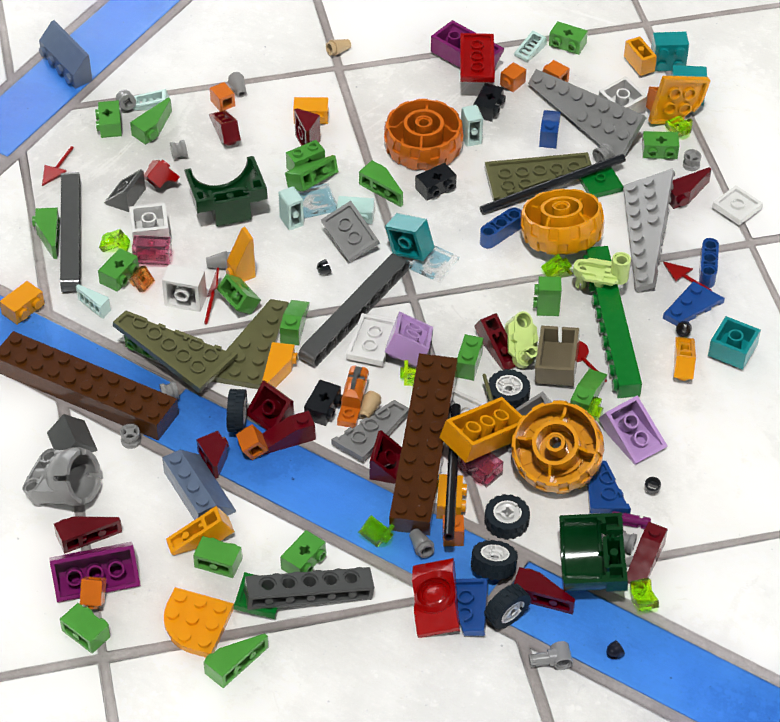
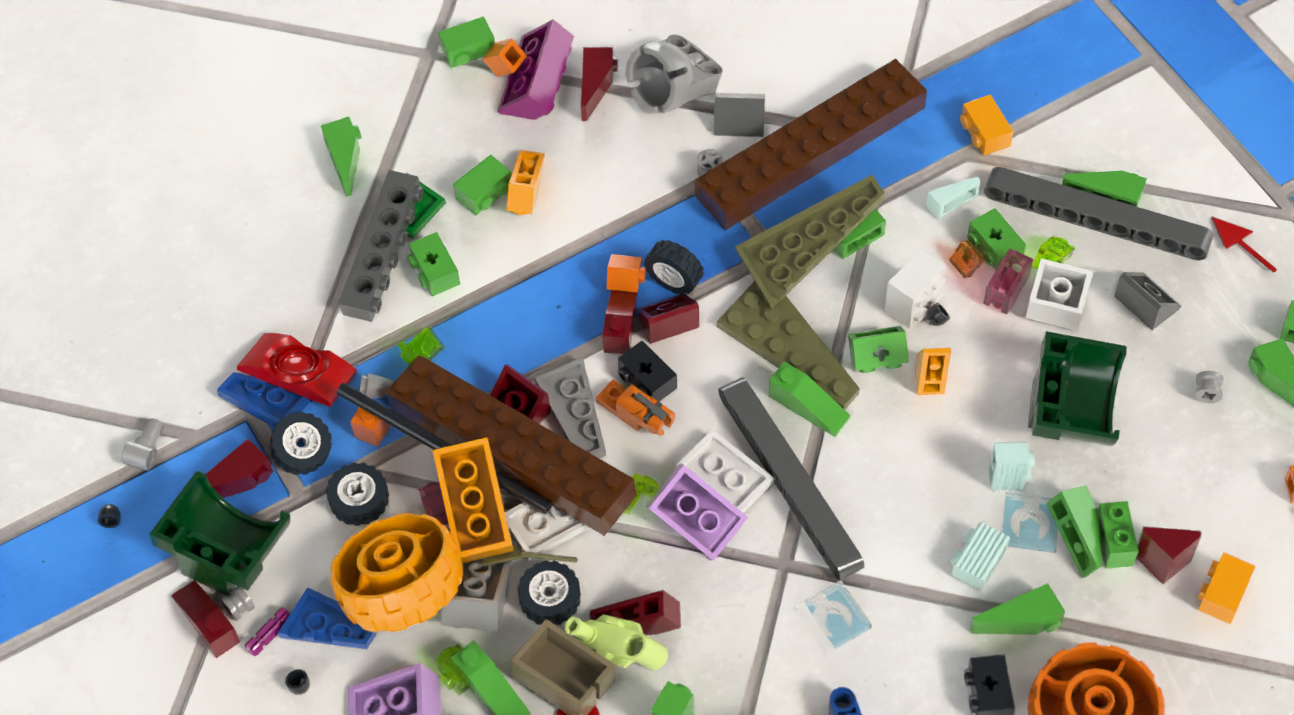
camera: 120 degrees right, 10 degrees up
red brick [144,160,180,188] -> none
light grey wheel [159,381,179,400] -> none
sand blue slope [162,450,236,520] -> none
light orange plate [164,587,234,658] -> none
dark red slope [196,431,229,479] -> none
red piece [204,267,219,324] -> none
light grey cone [206,251,230,269] -> none
dark red slope [209,110,241,145] -> none
light orange slope [262,342,298,388] -> none
black hinge [316,259,332,275] -> none
light grey plate [321,201,380,263] -> none
tan cone [359,391,381,420] -> none
teal brick [385,213,435,261] -> none
light orange brick [436,474,467,519] -> none
bright green brick [456,334,483,381] -> none
black wheel [484,583,531,630] -> none
clear neon green bracket [630,578,659,611] -> none

